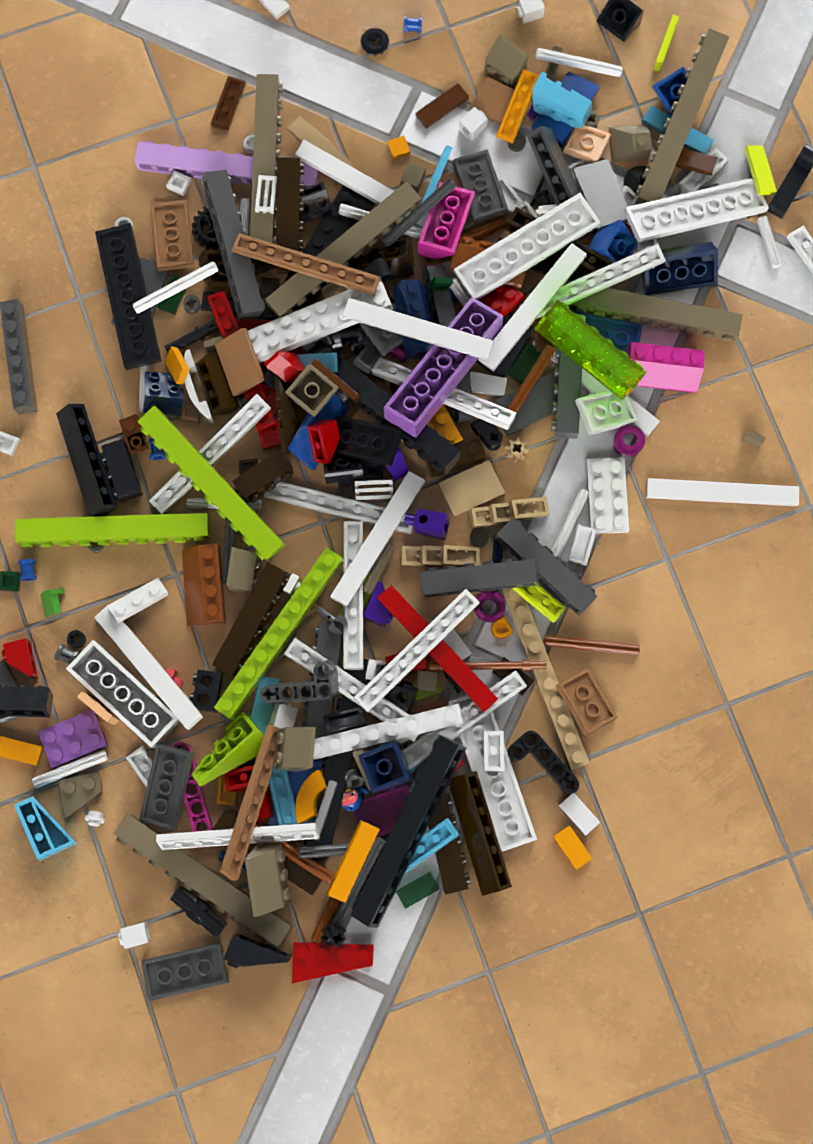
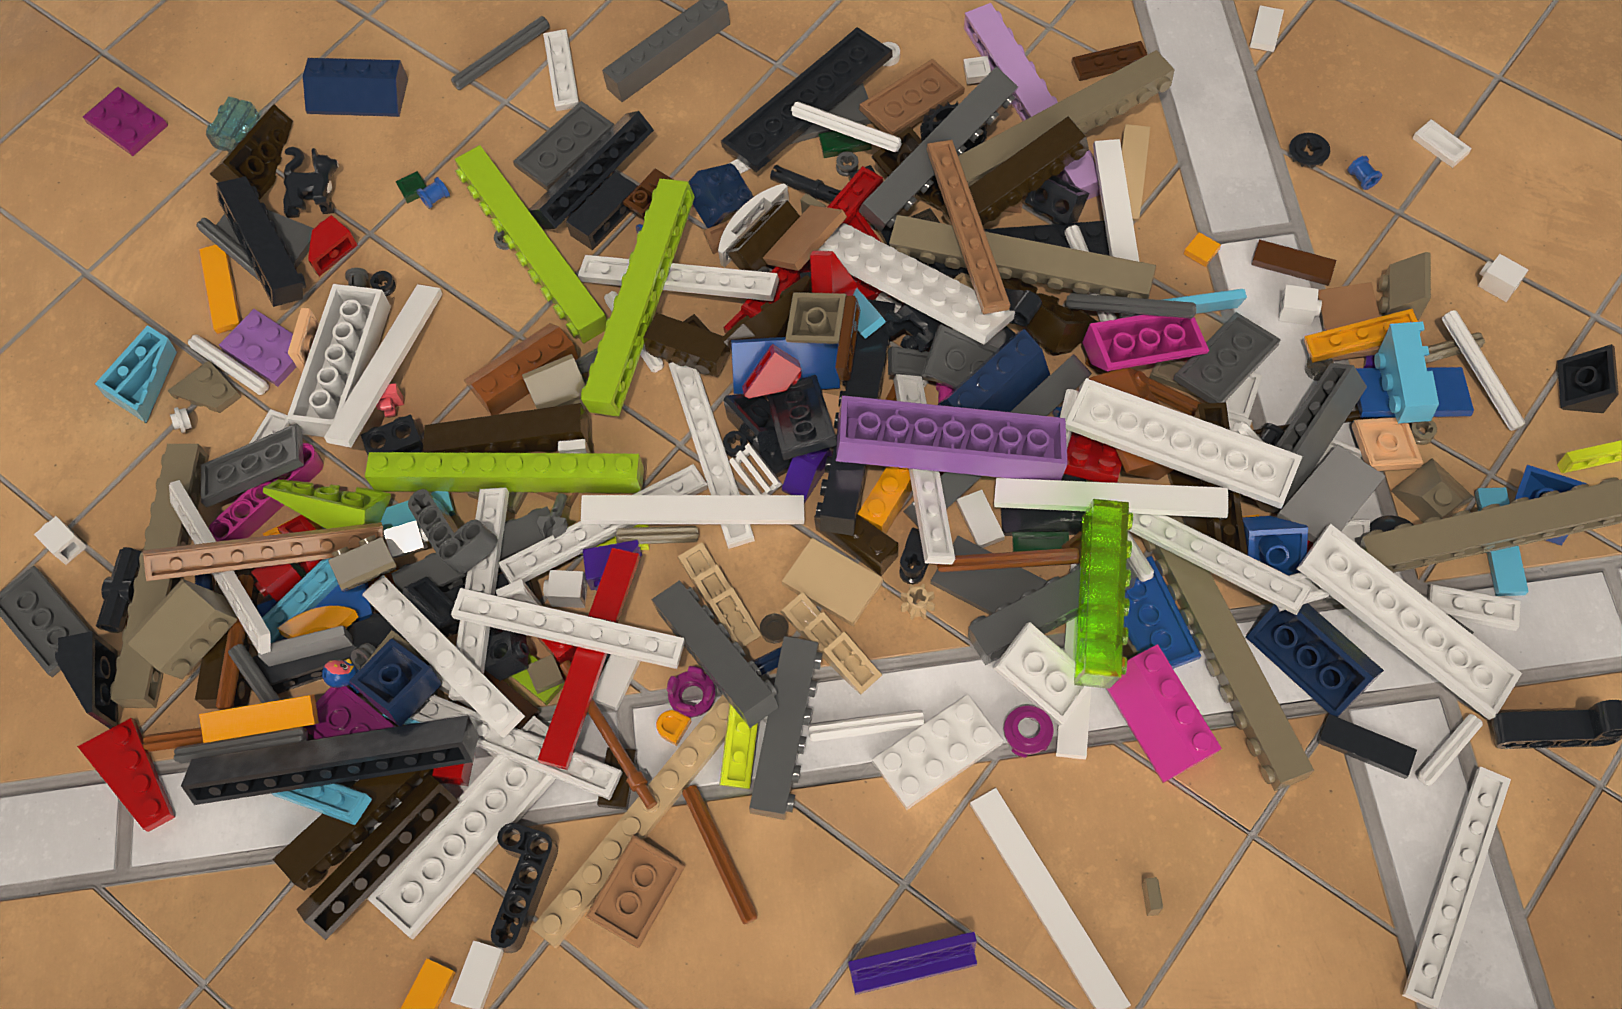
camera: 65 degrees right, 15 degrees down
bright green tile [40,588,65,617] -> none
white plate [107,578,168,623] -> none
light orange tile [164,346,190,385] -> none
white tile [255,175,277,214] -> none
black gear [321,921,347,948] -> none
white tile [343,298,494,361] -> none
clear green tile [396,872,440,909] -> none
dark tan brick [400,162,425,194] -> none
dark purple torso [404,509,450,540] -> none
dark green tile [429,276,453,291] -> none
white plate [484,731,504,771] -> none
white tile [568,524,597,566] -> none
reddish brown tile [675,149,718,176] -> none
neon yellow tile [745,145,777,195] -> none
none -> dark grey tile [513,101,615,191]
none -> white brick [543,570,588,608]
none -> dark purple fence [848,932,977,995]
none -> black tile [1318,714,1417,779]

